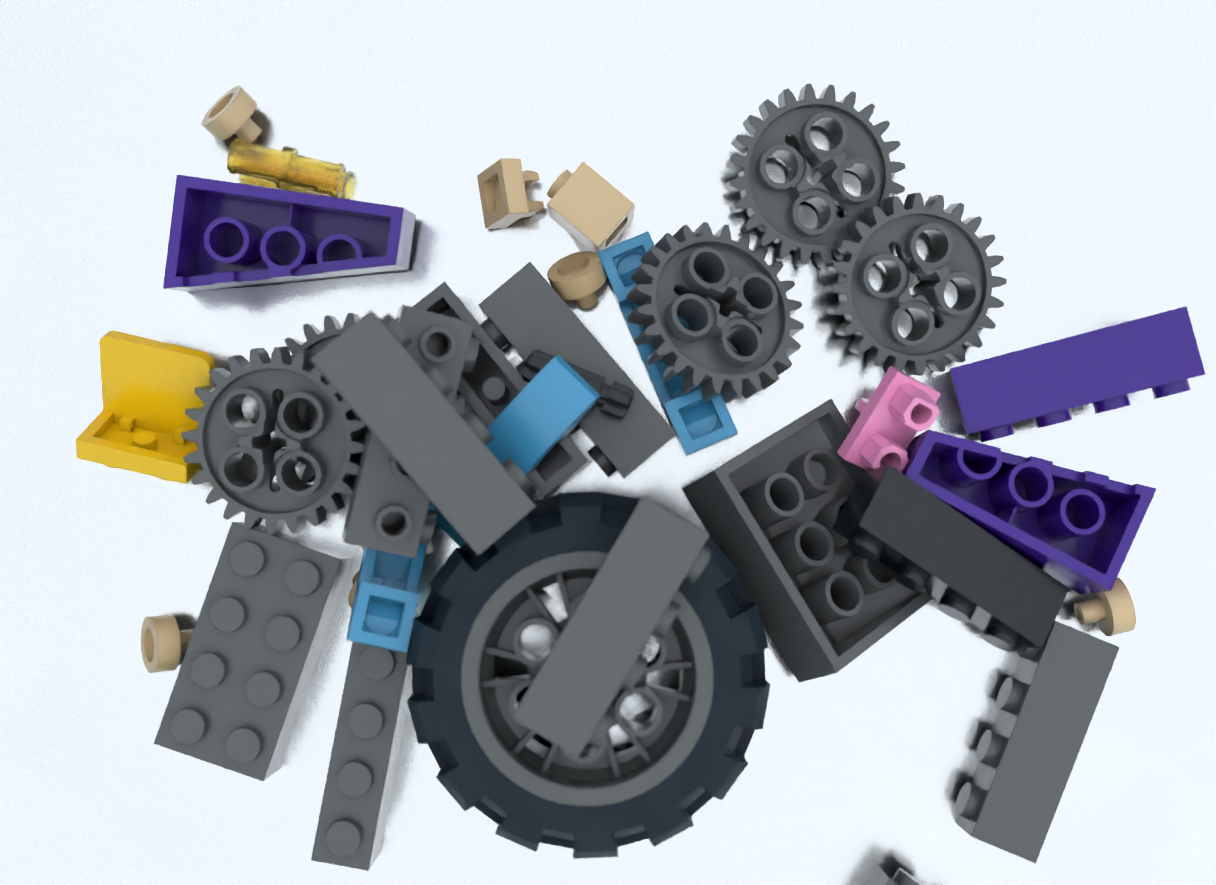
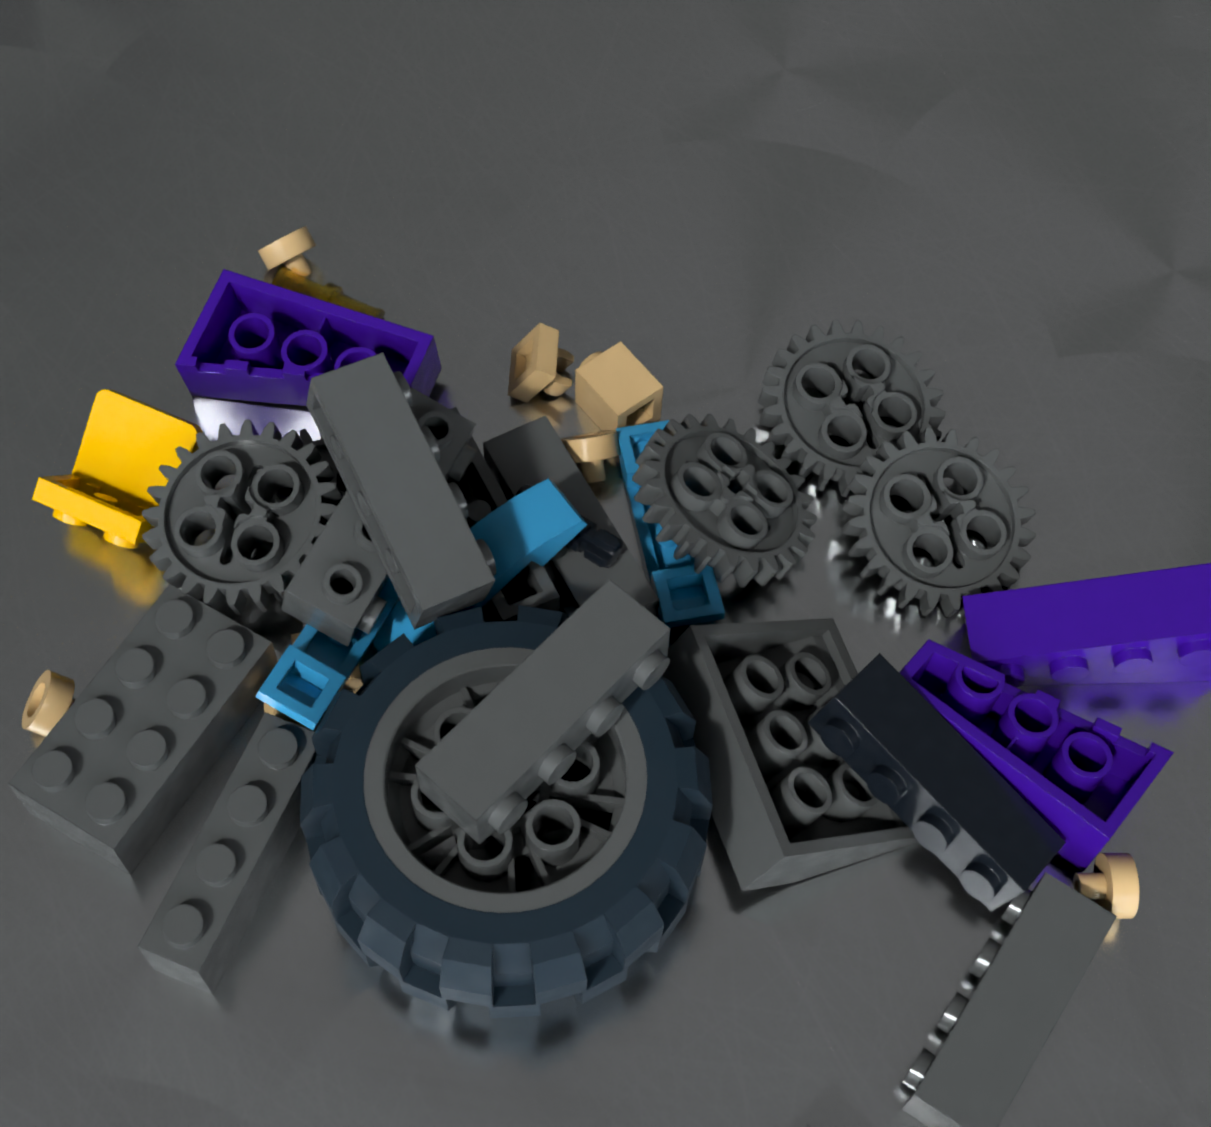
camera: 10 degrees right, 25 degrees down
bright pink hips [837,366,941,473] -> none

